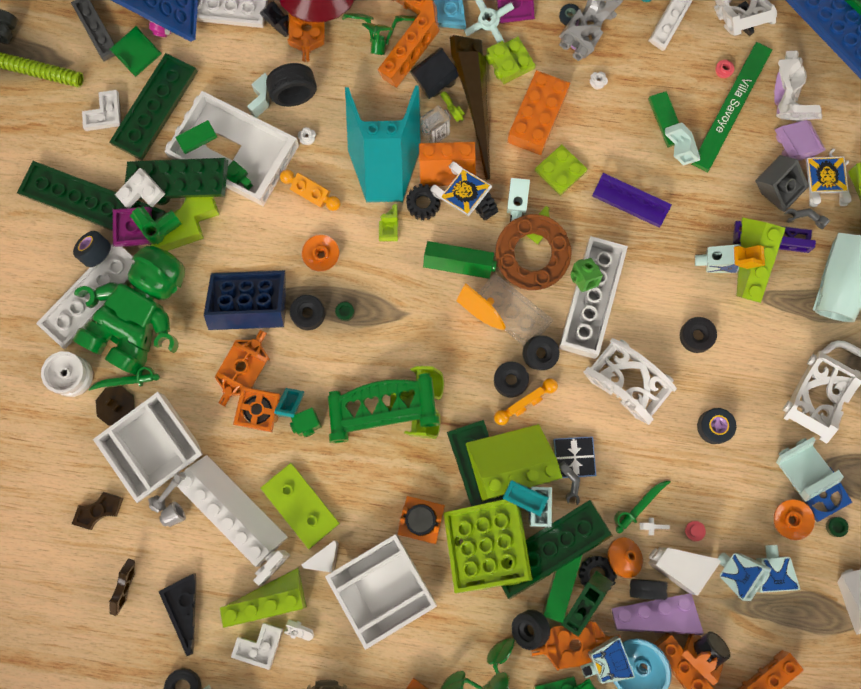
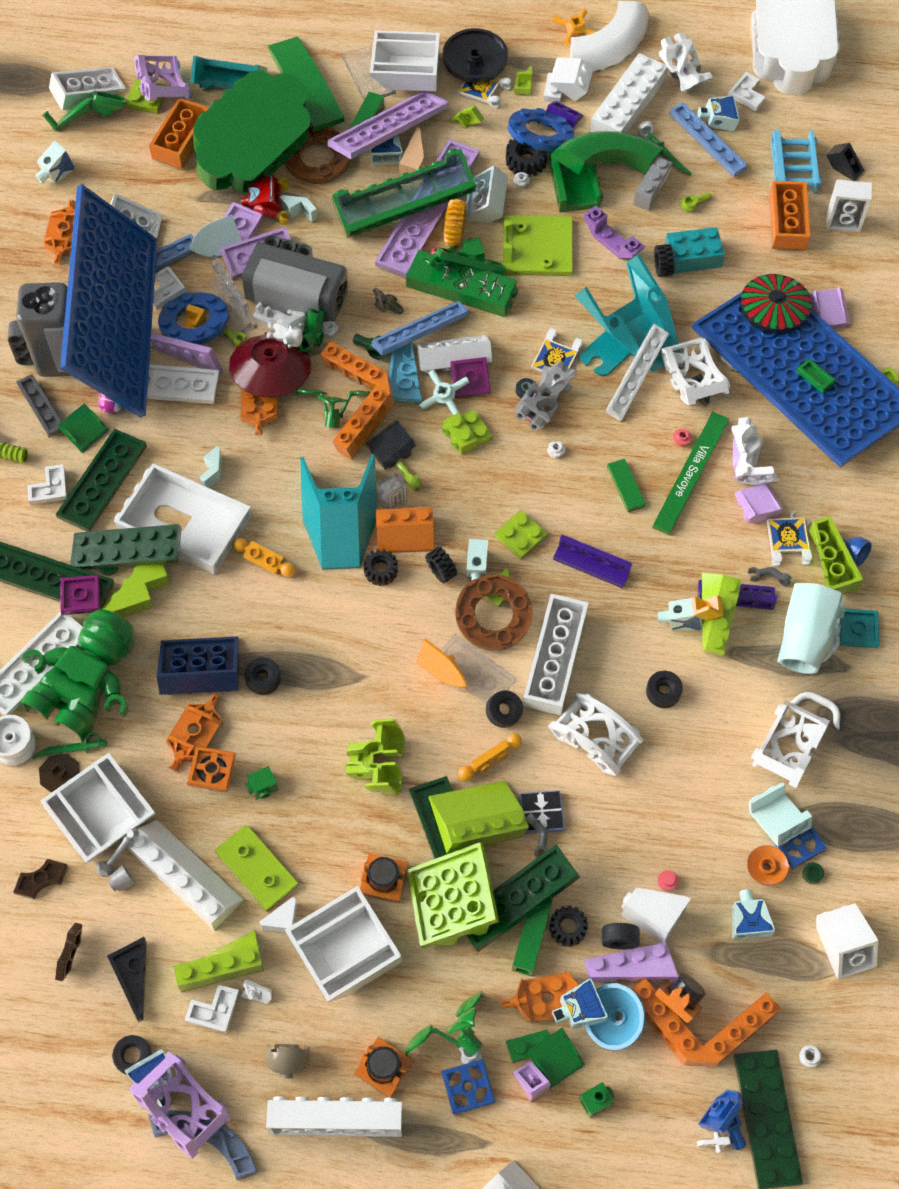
camera: 10 degrees left, 15 degrees down
black wheel [73,231,111,267] -> none
white plate [115,168,165,208] -> none
green piece [130,207,182,245] -> none
green tile [175,120,218,154] -> none
green plate [227,160,254,190] -> none
white plate [253,550,290,586] -> none
black slope [260,1,289,37] -> none
black tyre [266,63,317,107] -> none
teal slope [274,388,304,418] -> none
white plate [298,127,316,145] -> none
orange dish [302,235,339,272] -> none
green piece [328,373,440,443] -> none
dark green tile [335,302,355,321] -> none
lime slope [379,204,398,242] -> none
green brick [423,241,497,279] -> none
flag [430,161,492,216] -> none
dark brown plate [450,35,490,180] -> none
black tyre [494,361,529,398] -> none
teal tile [503,480,549,517] -> none
orange brick [507,70,570,155] -> none
black tyre [511,610,550,650] -> none
light aqua torso [529,487,552,527] -> none
dark green slope [561,570,614,637] -> none
bright green brick [570,258,603,292] -> none
orange dish [608,537,643,578] -> none
green sword [614,480,671,534] -> none
white piece [640,518,670,535] -> none
light aqua slope [665,123,700,165] -> none
black wheel [697,408,737,444] -> none
torso [718,552,771,601] -> none
dark grey slope [755,155,809,212] -> none

